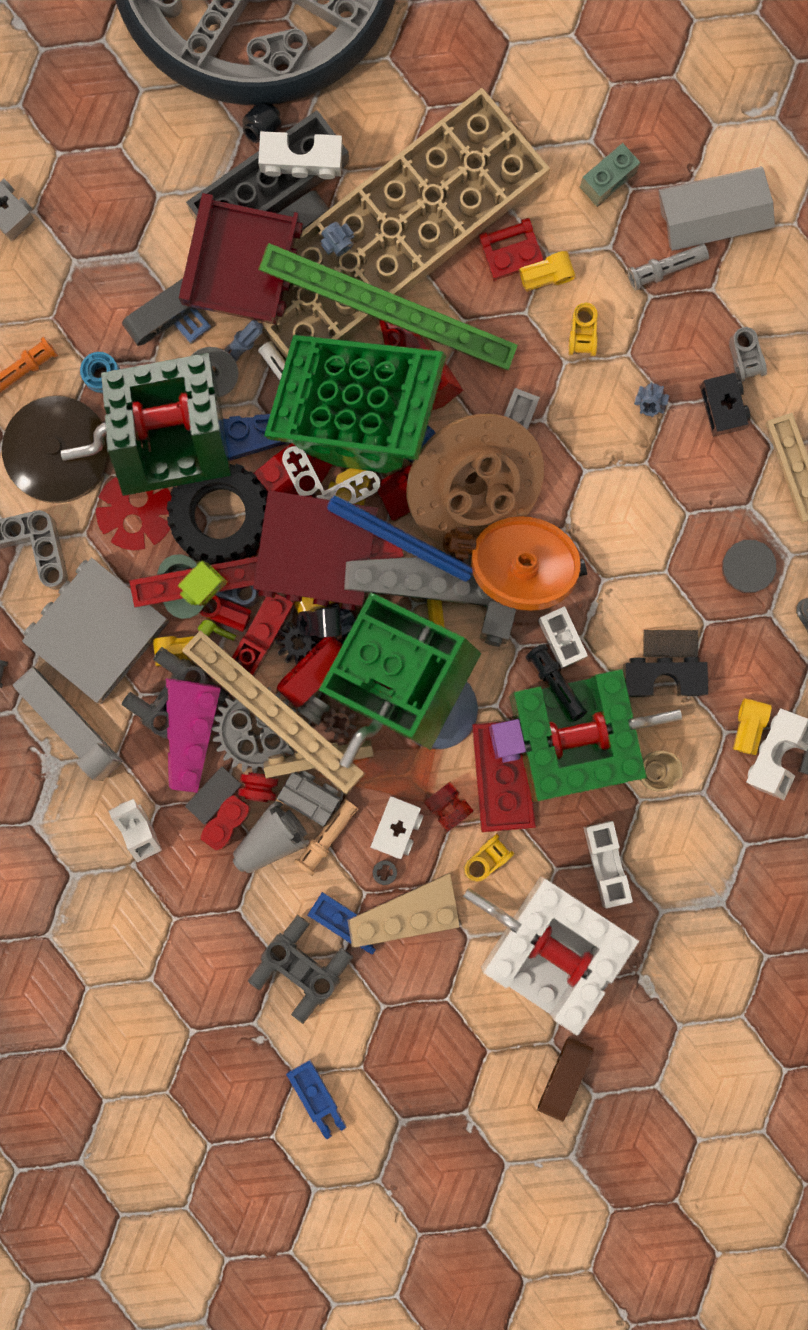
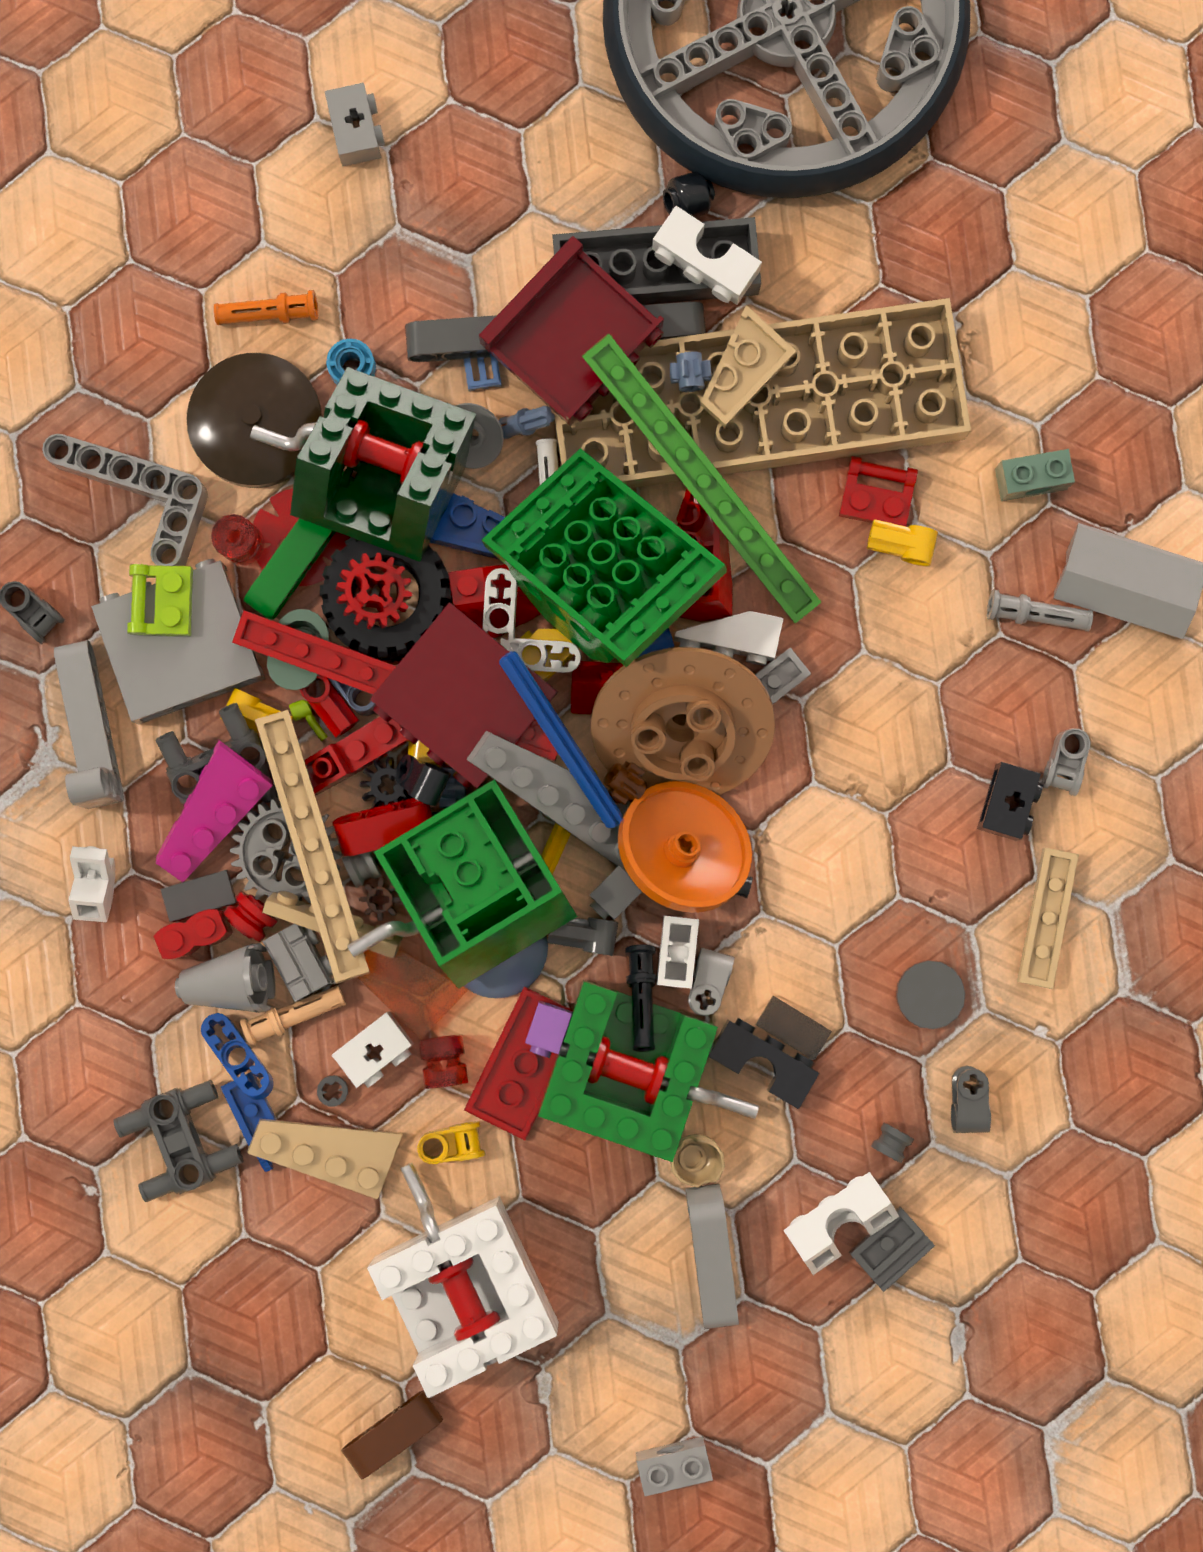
camera: 30 degrees right, 0 degrees up
lime brick [178,561,228,606] -> none
blue hinge [286,1059,347,1140] -> none
yellow piece [568,302,598,356] -> none
white arch [583,821,633,909] -> none
sand blue gear [634,382,669,417] -> none
yellow piece [733,698,771,755] -> none
none -> lime plate [127,564,193,636]
none -> blue beam [201,1013,274,1100]
none -> clear red wheel [211,514,265,566]
none -> green beam [243,470,354,621]
none -> red gear [336,552,412,629]
none -> dark grey piece [548,917,618,956]
none -> light grey brick [636,1436,713,1496]
none -> white slope [674,611,783,665]
none -> light grey beam [685,1184,739,1330]
none -> light grey piece [688,948,735,1016]
none -> tan wing [700,305,796,428]
none -> dark grey wheel [871,1122,914,1163]

